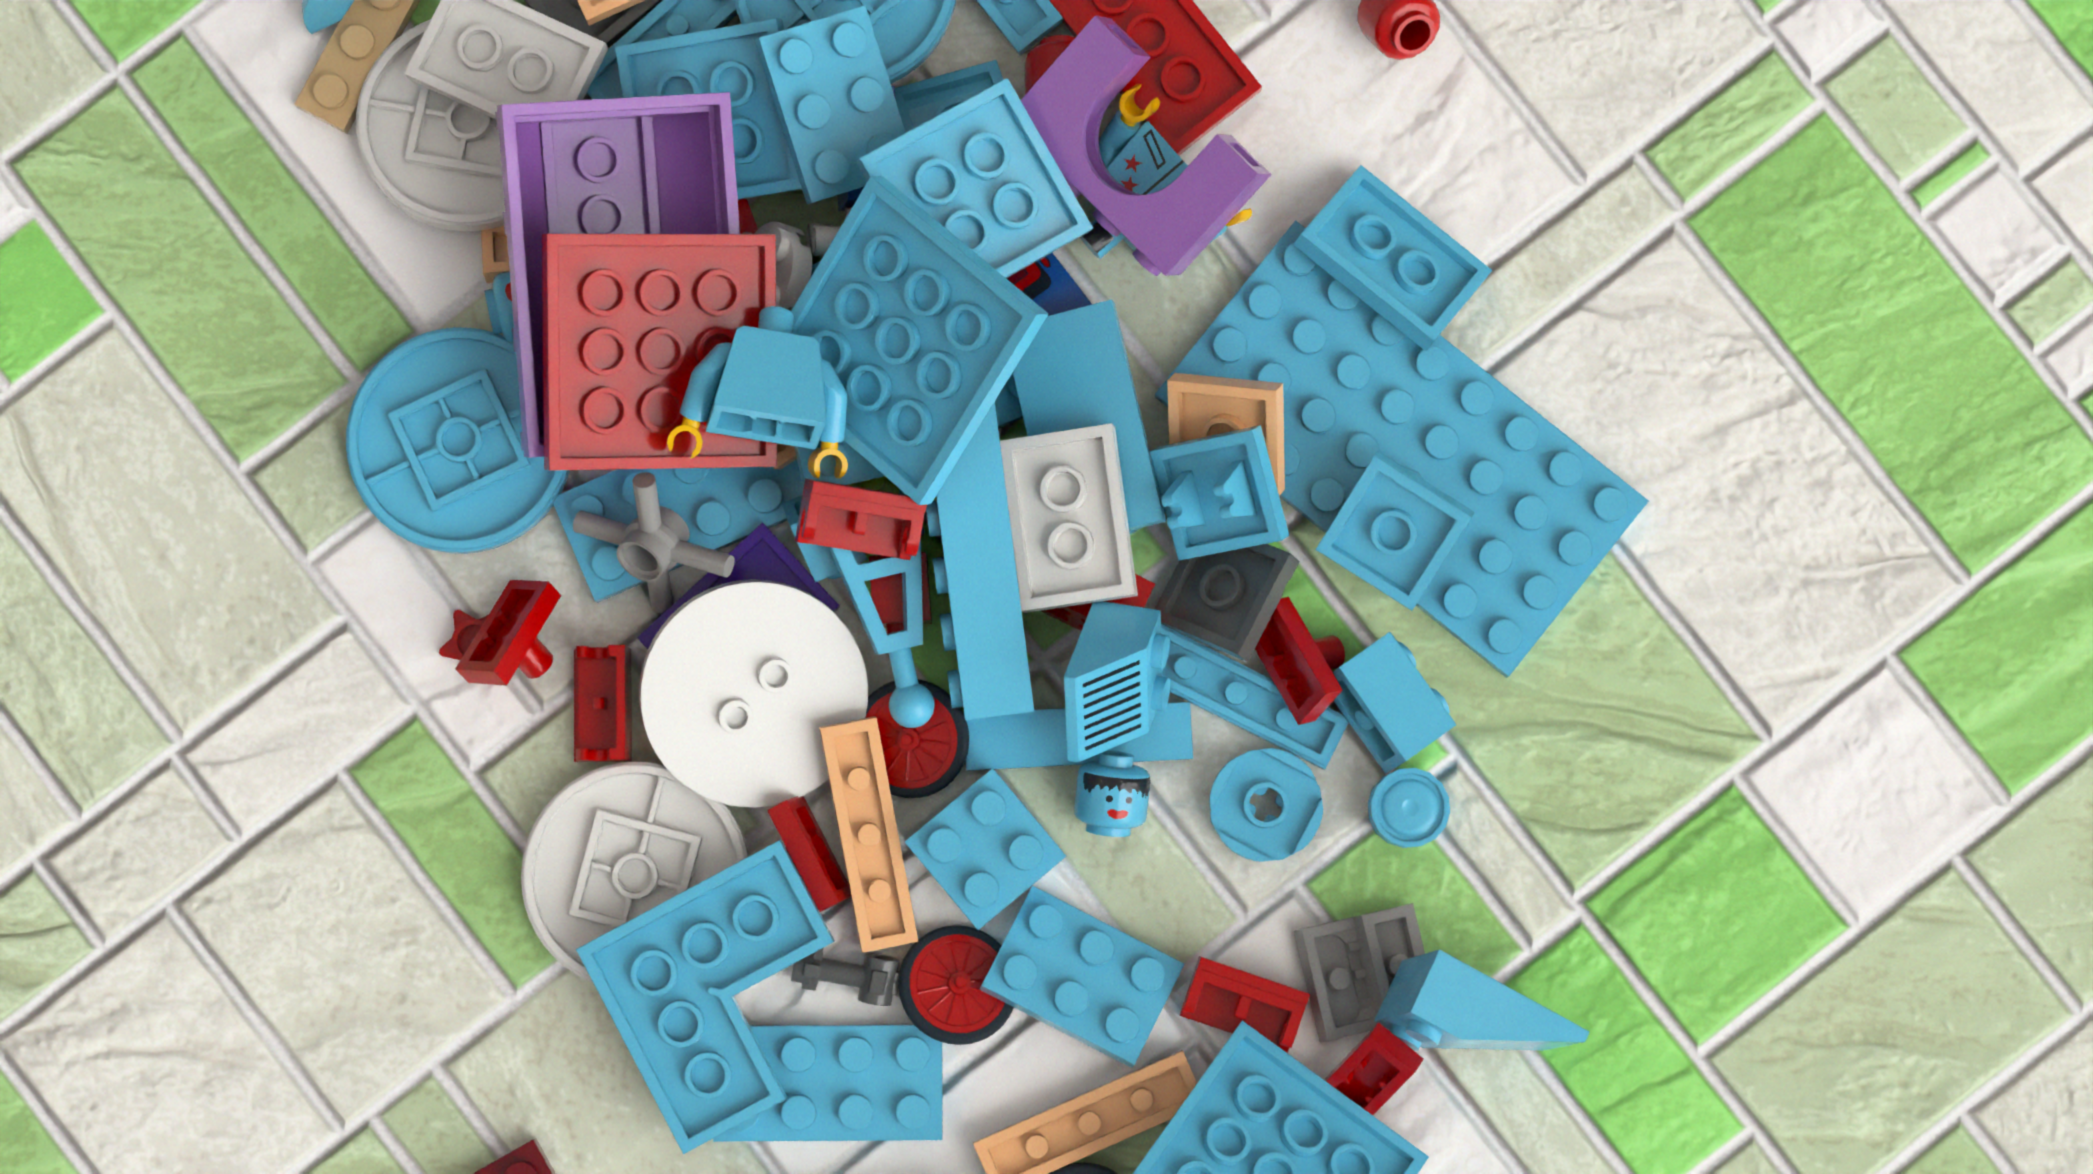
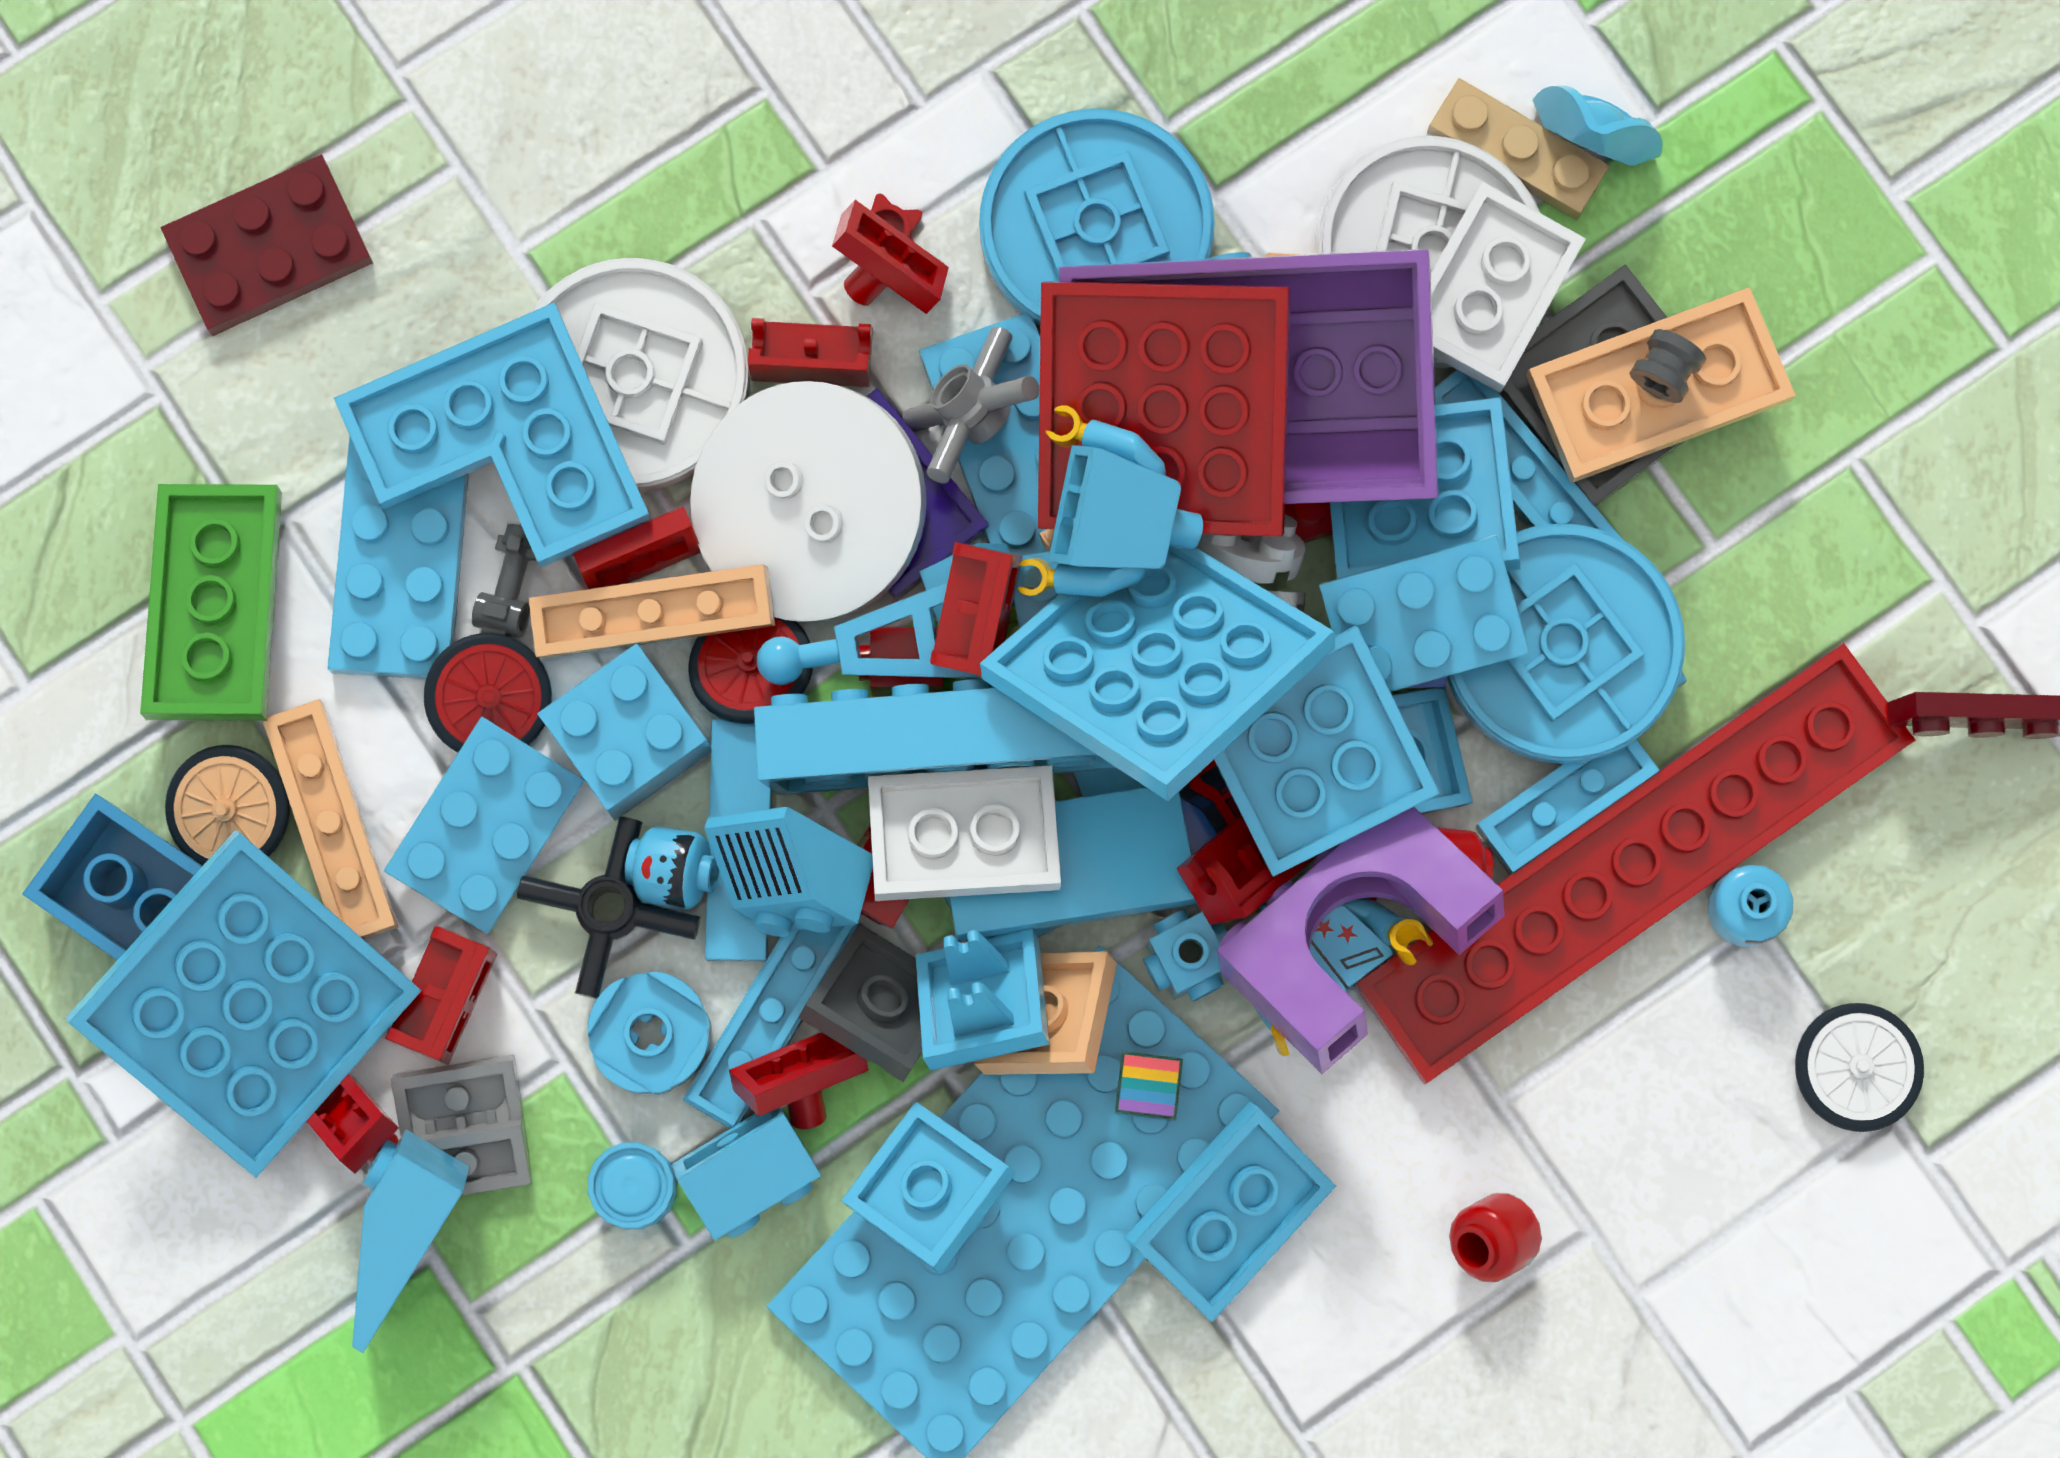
camera: 90 degrees right, 5 degrees down
none -> black bar [517,816,700,999]
none -> tile [1114,1051,1183,1121]
none -> medium azure brick [1143,909,1227,1002]
none -> red hinge [1176,814,1318,925]

